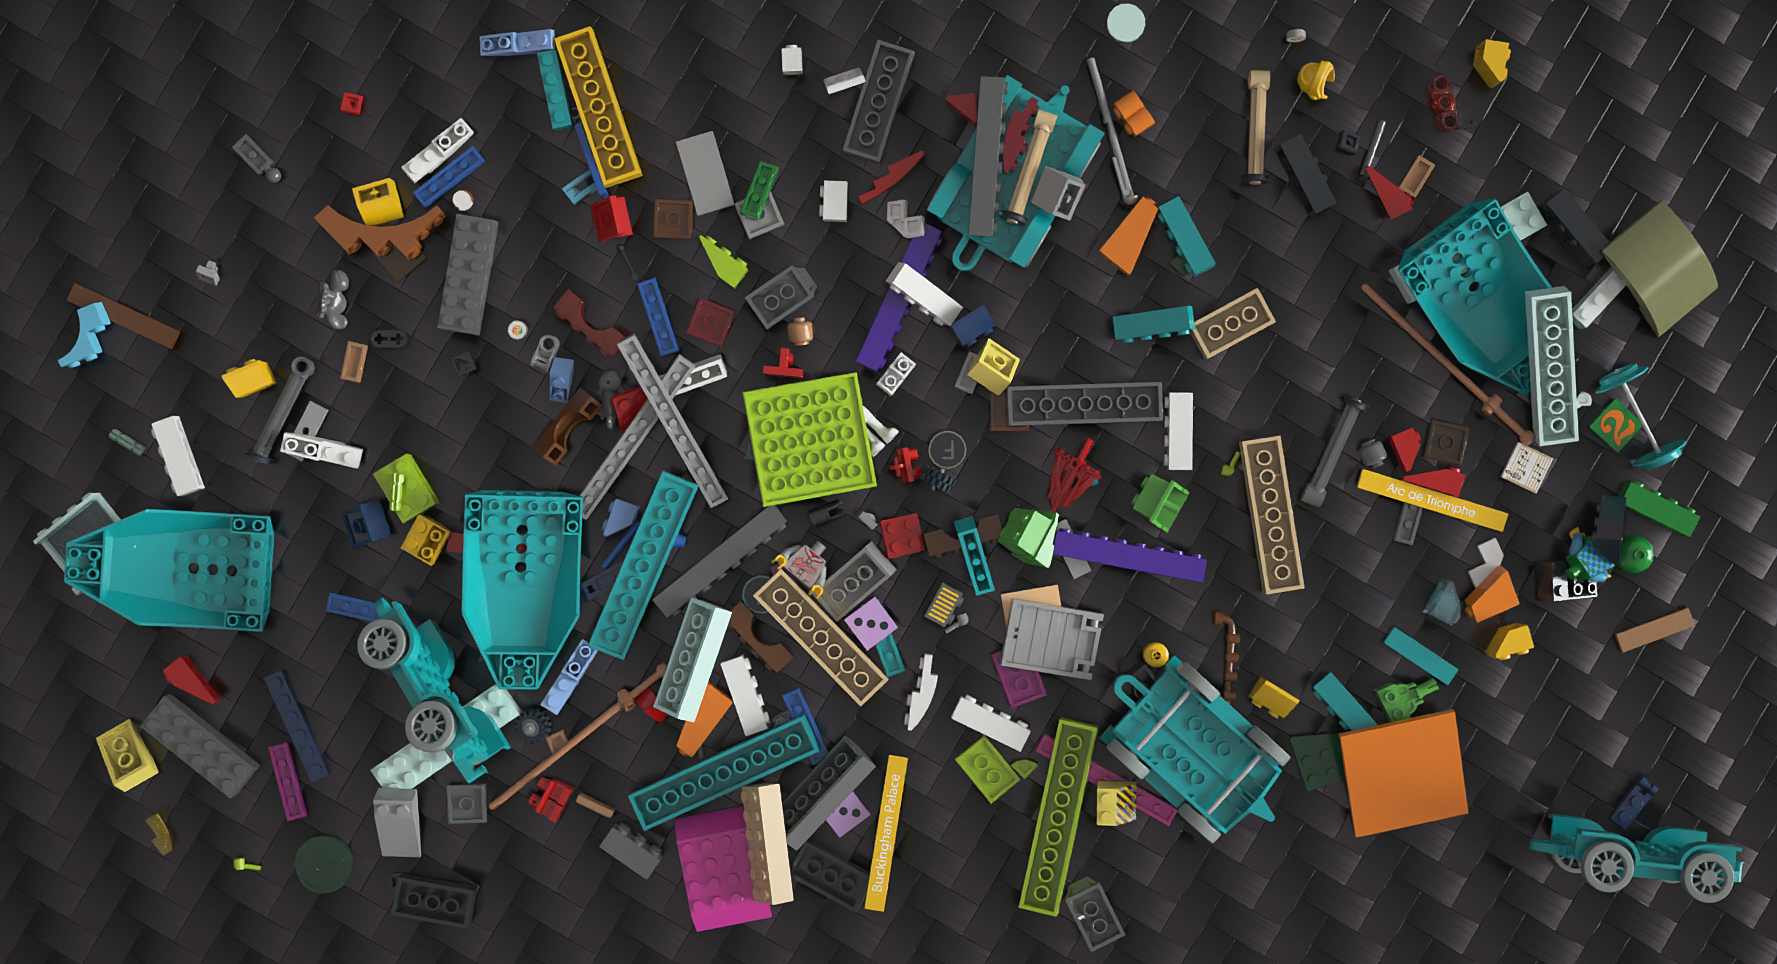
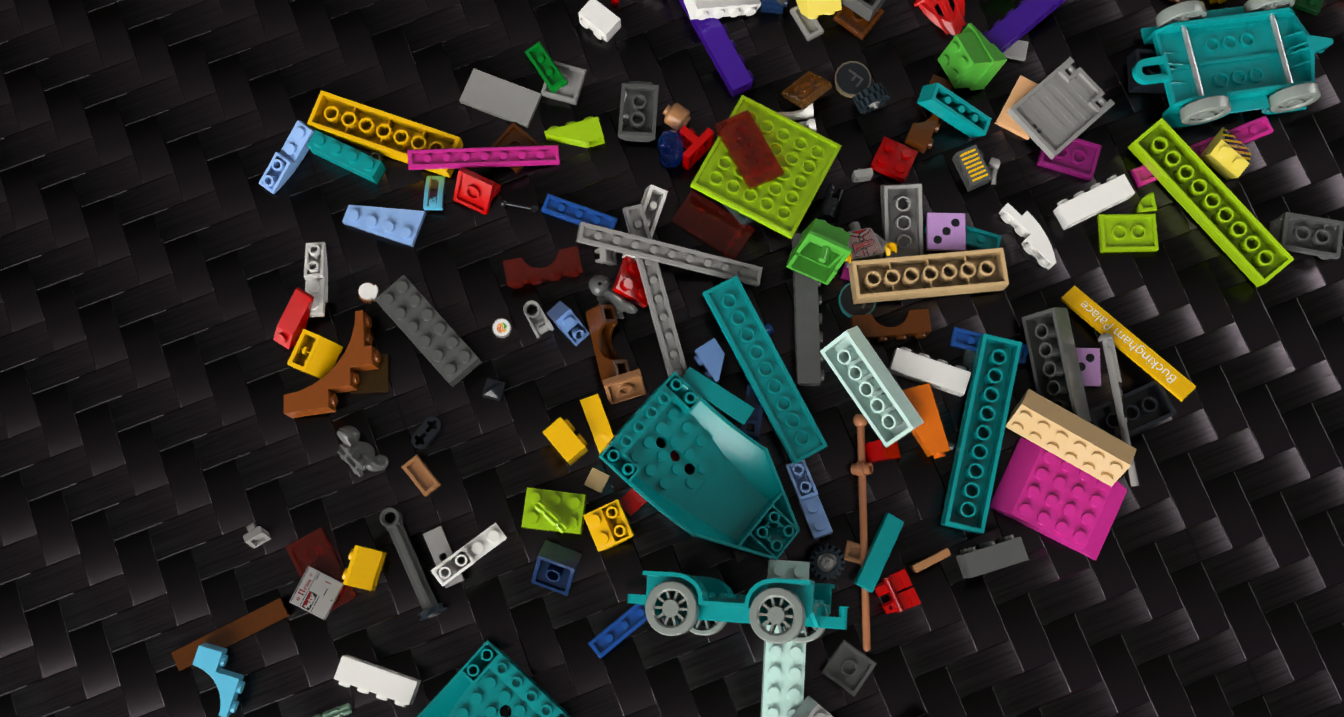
camera: 50 degrees left, 10 degrees down
dark grey plate [232,134,281,183] -> none
red tile [340,92,363,116] -> none
blue tile [413,146,486,208] -> none
blue tile [574,123,609,199] -> none
blue bar [601,520,640,570] -> none
dark red tile [686,297,736,347] -> none
white slope [876,353,916,396] -> none
red hips [889,447,922,483] -> none
yellow head [1143,642,1169,668] -> none
none -> red slope [273,287,314,349]
none -> clear red tile [286,528,357,612]
none -> light grey tile [289,566,344,620]
none -> light blue wing [342,205,426,247]
none -> dark pink tile [407,145,560,170]
none -> yellow brick [542,417,588,466]
none -> yellow slope [580,394,614,454]
none -> tan tile [584,467,610,494]
none -> medium nougat tile [602,369,646,405]
none -> clear blue tile [658,130,684,167]
none -> clear red tile [672,190,755,260]
none -> teal tile [682,367,755,426]
none -> clear red tile [714,110,784,190]
none -> clear orange tile [782,71,832,109]
none -> bright green piece [786,218,852,285]
none -> teal tile [854,513,904,593]
none -> light grey bar [1098,333,1139,487]

